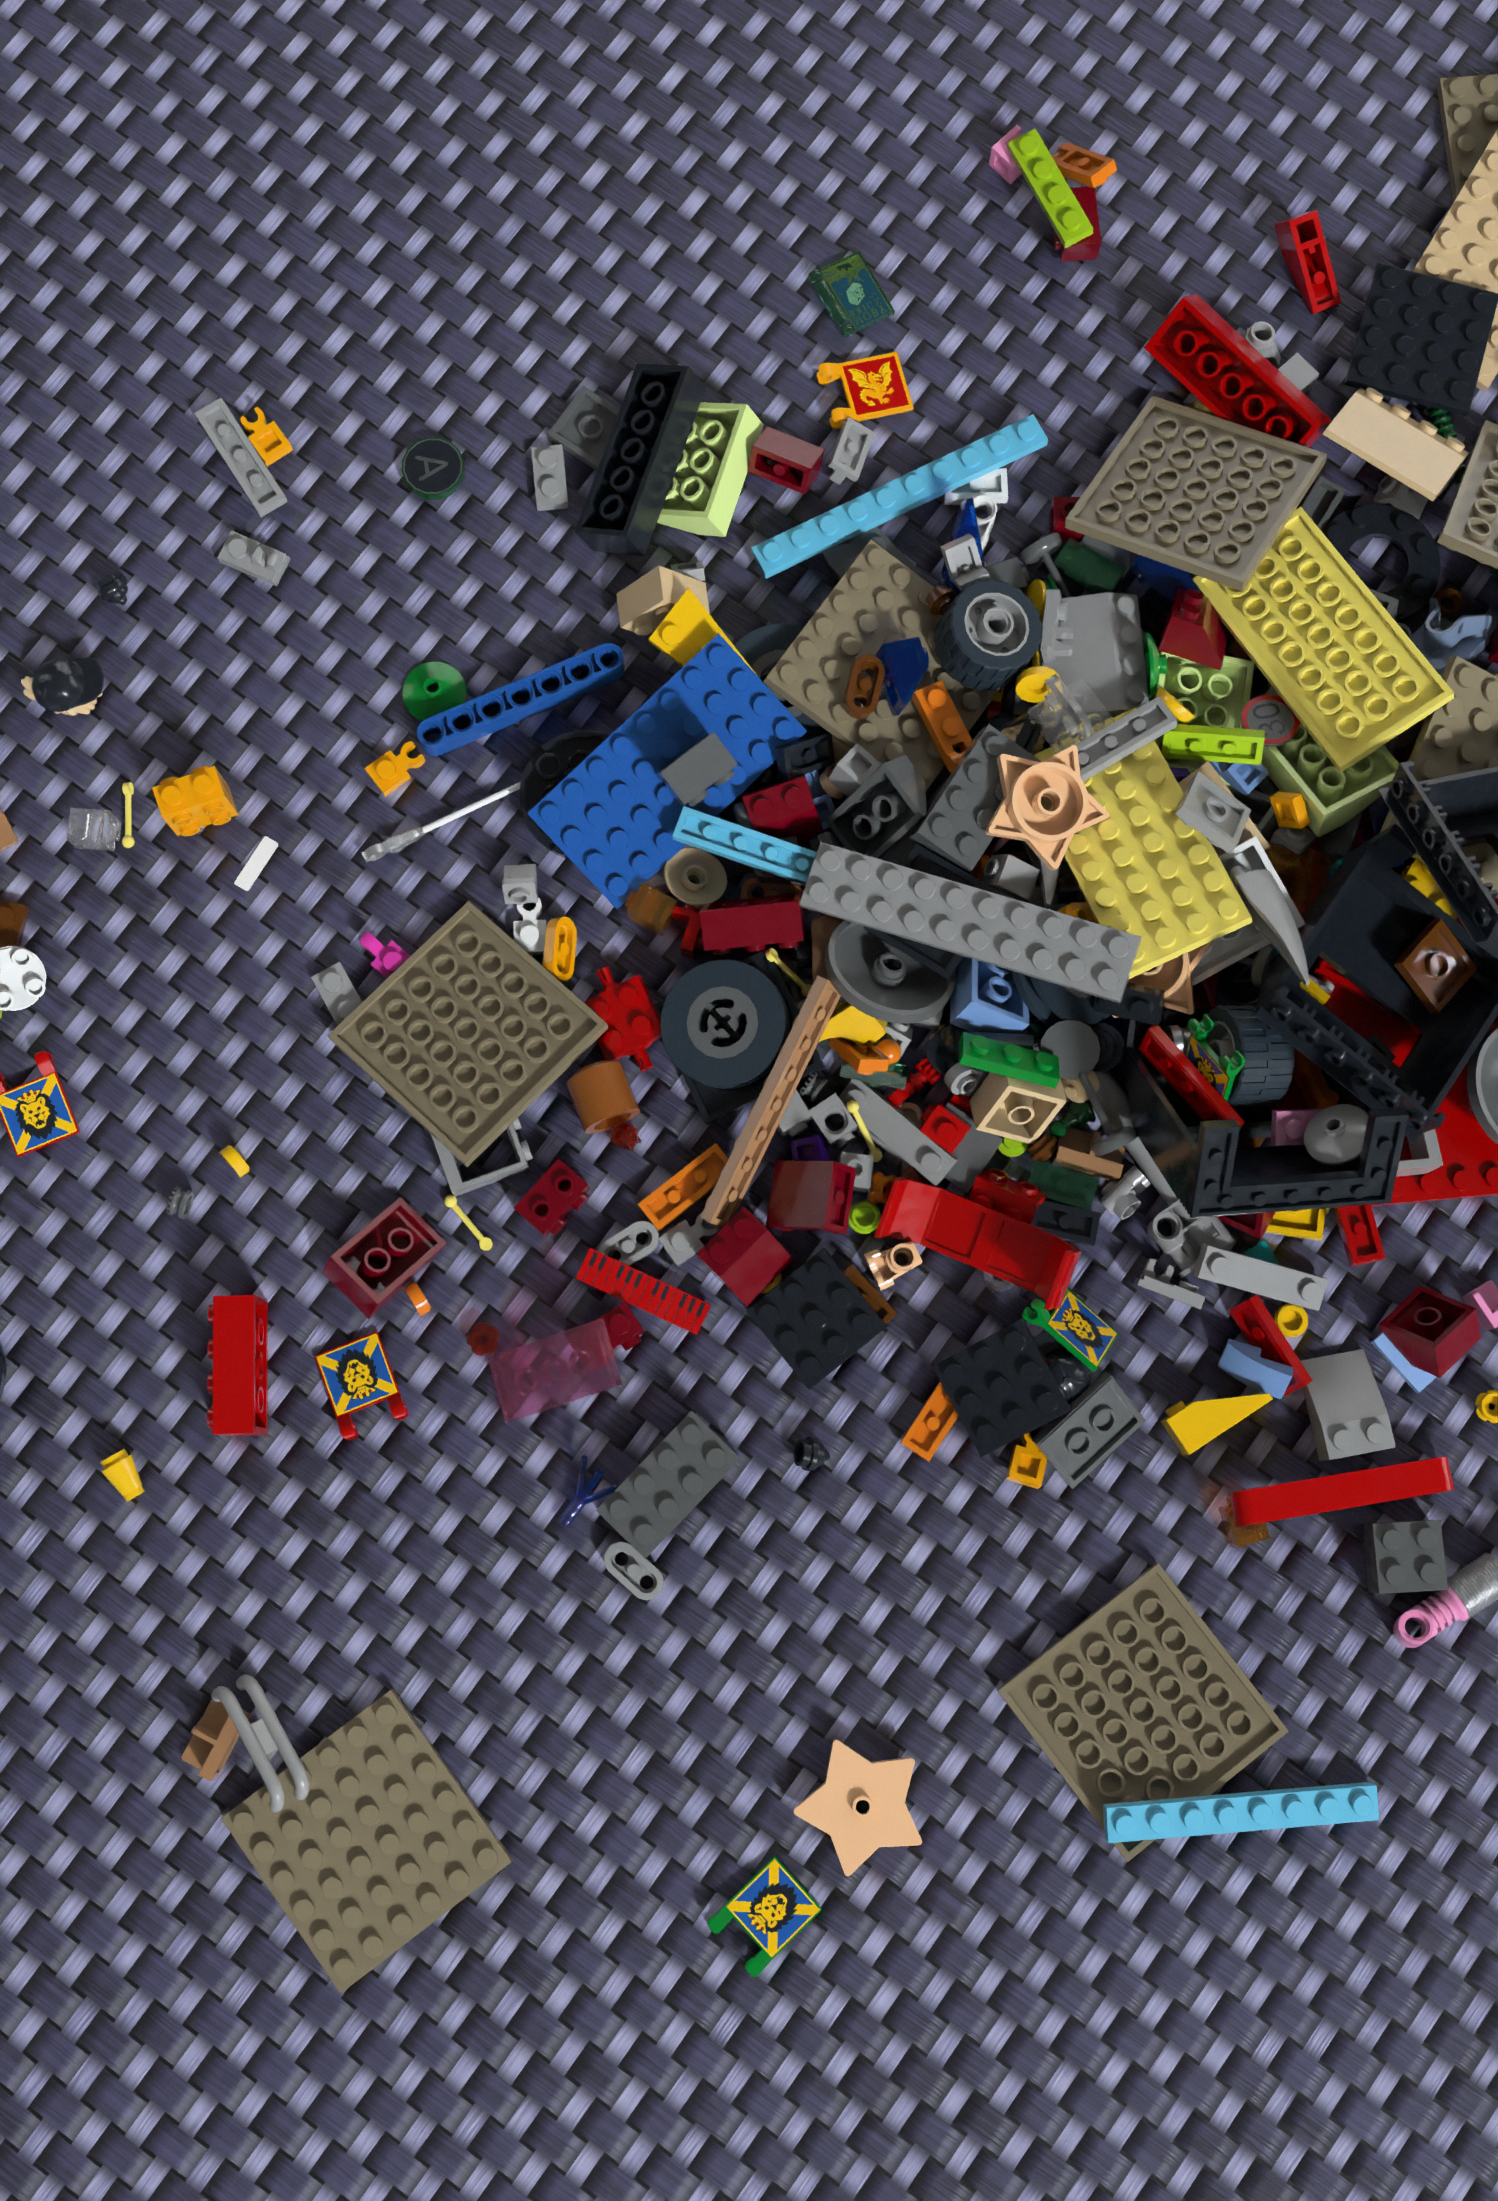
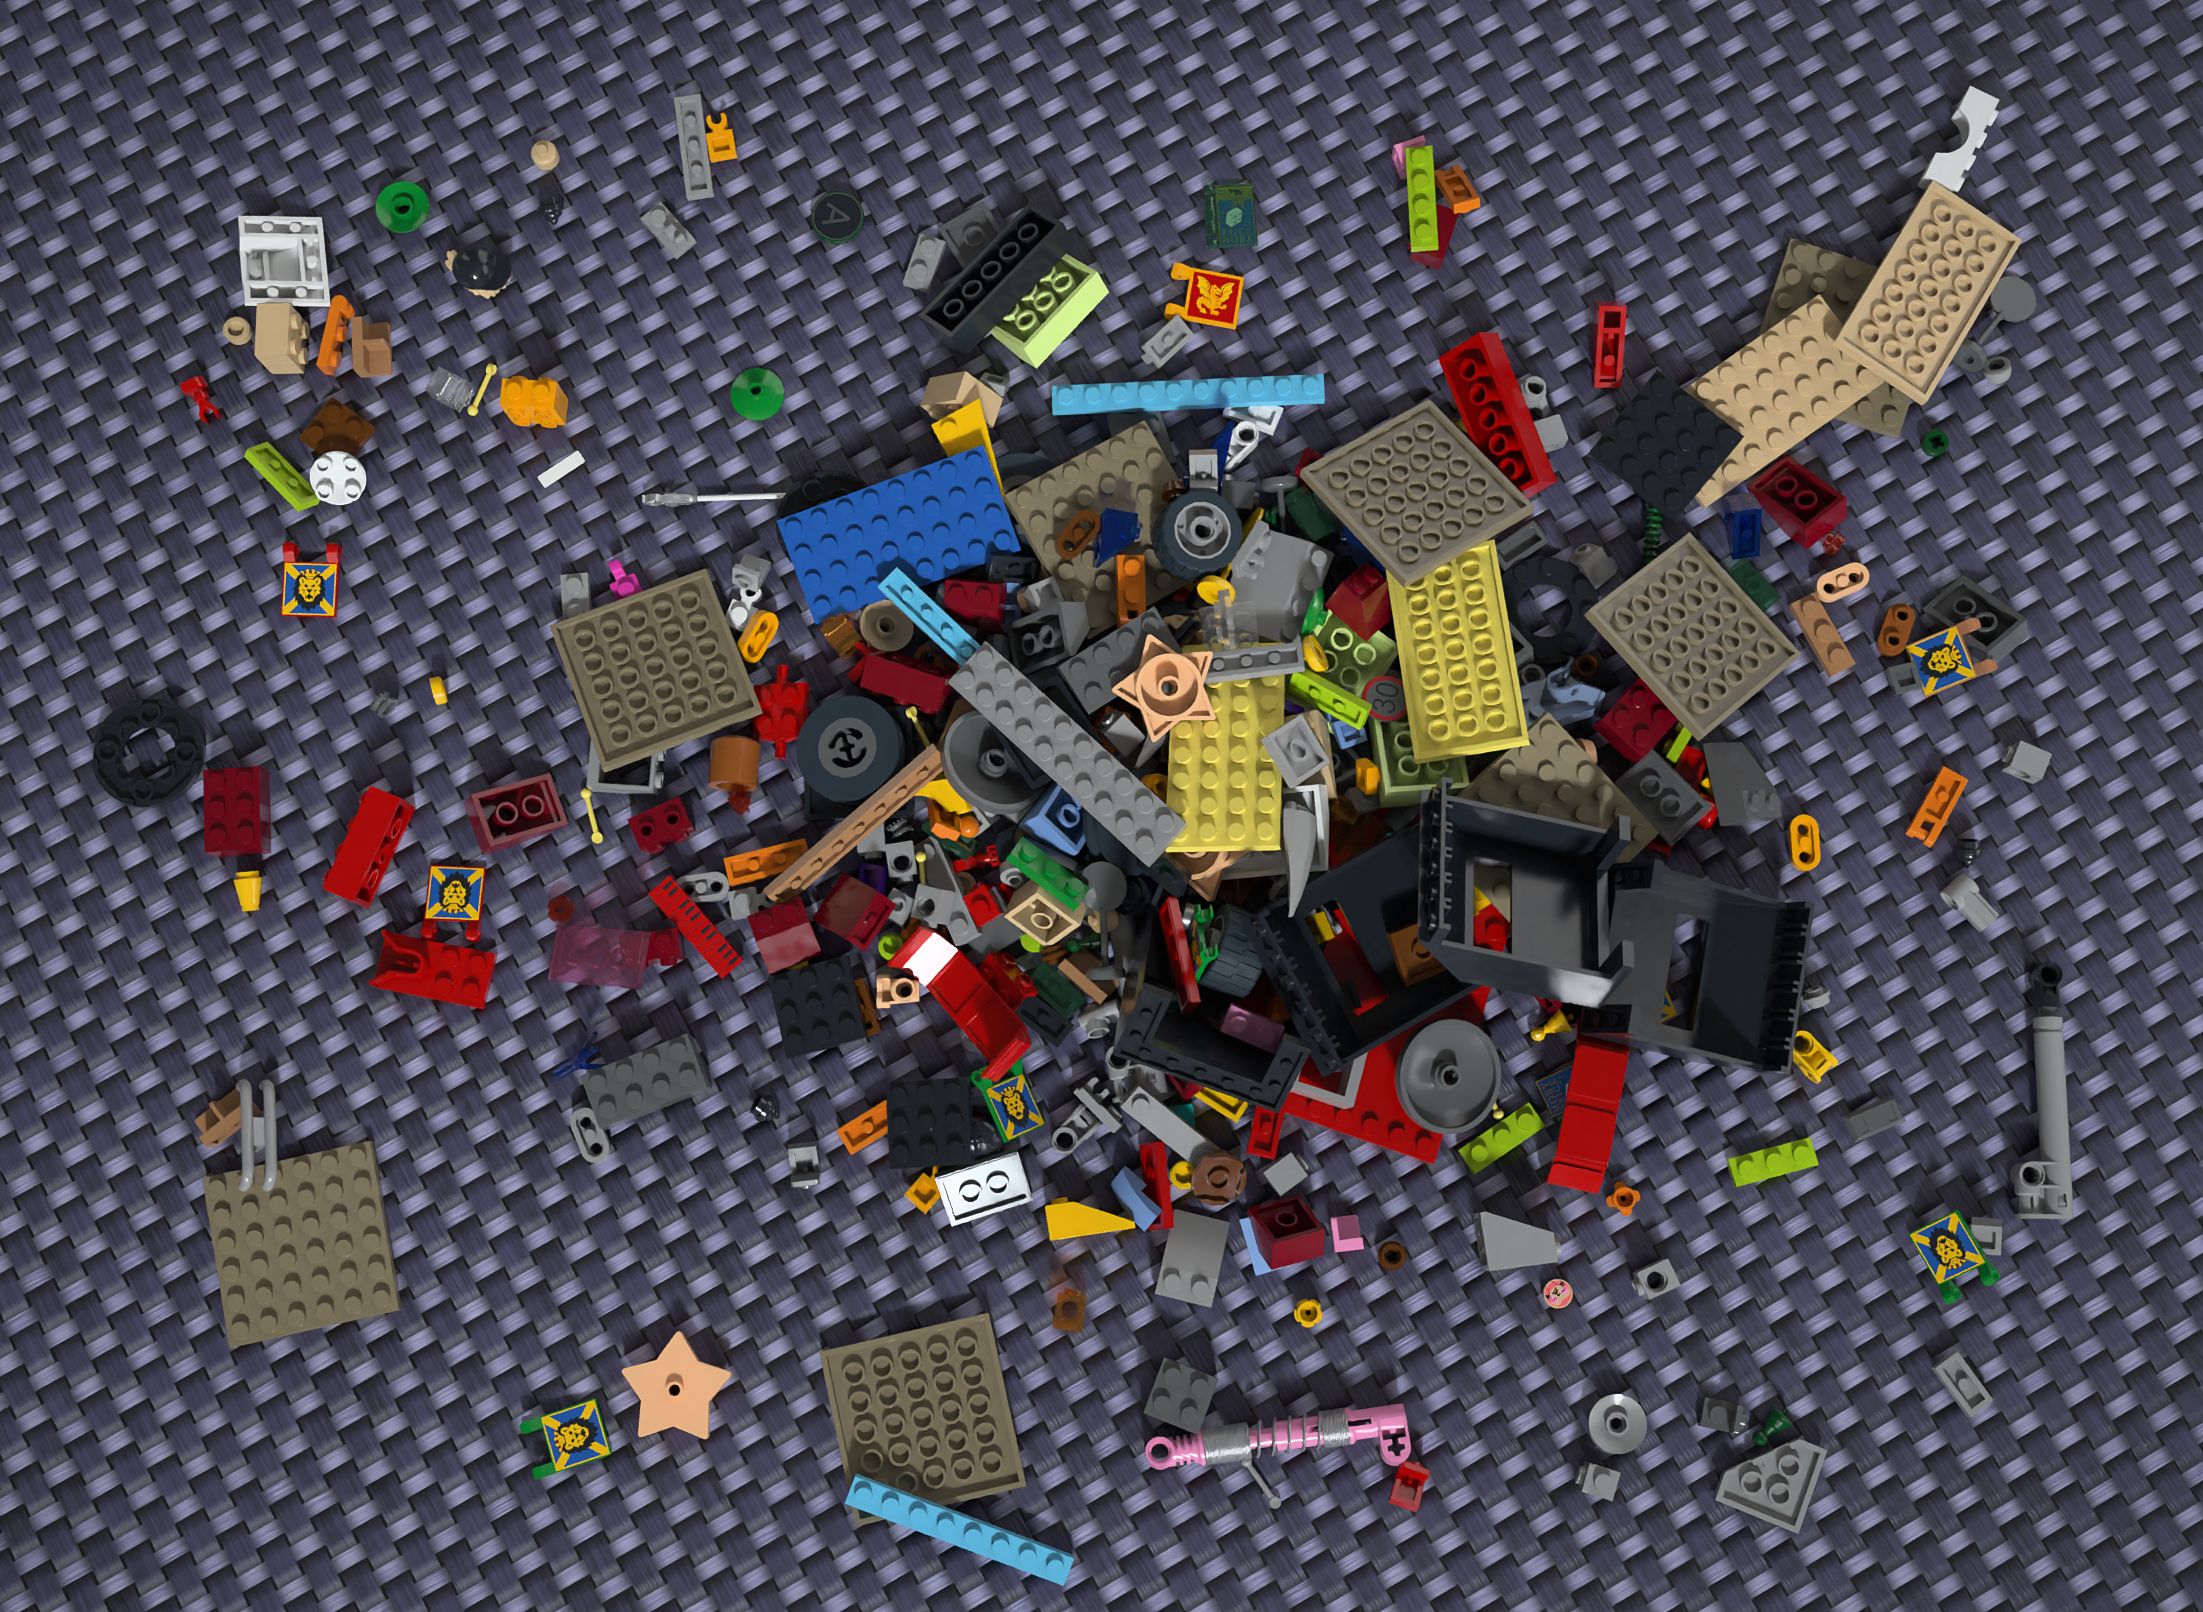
camera: 30 degrees right, 0 degrees up
light orange plate [364,741,426,797] -> none
orange tile [404,1282,431,1317] -> none
blue beam [417,643,625,756] -> none
dark grey brick [657,732,738,806] -> none
dark red brick [748,426,825,494] -> none
red beam [1229,1456,1455,1527] -> none
light grey dish [1304,1104,1368,1165] -> none
tan slope [1323,387,1469,501] -> none
none -> dark red brick [203,766,271,858]
none -> red plate [368,930,498,1010]
none -> tan piece [531,140,560,170]
none -> dark grey bracket [787,1141,821,1189]
none -> light grey brick [911,884,956,928]
none -> light grey piece [1052,1103,1103,1155]
none -> reddish brown tile [1189,1150,1247,1206]
none -> light grey brick [1262,1153,1308,1197]

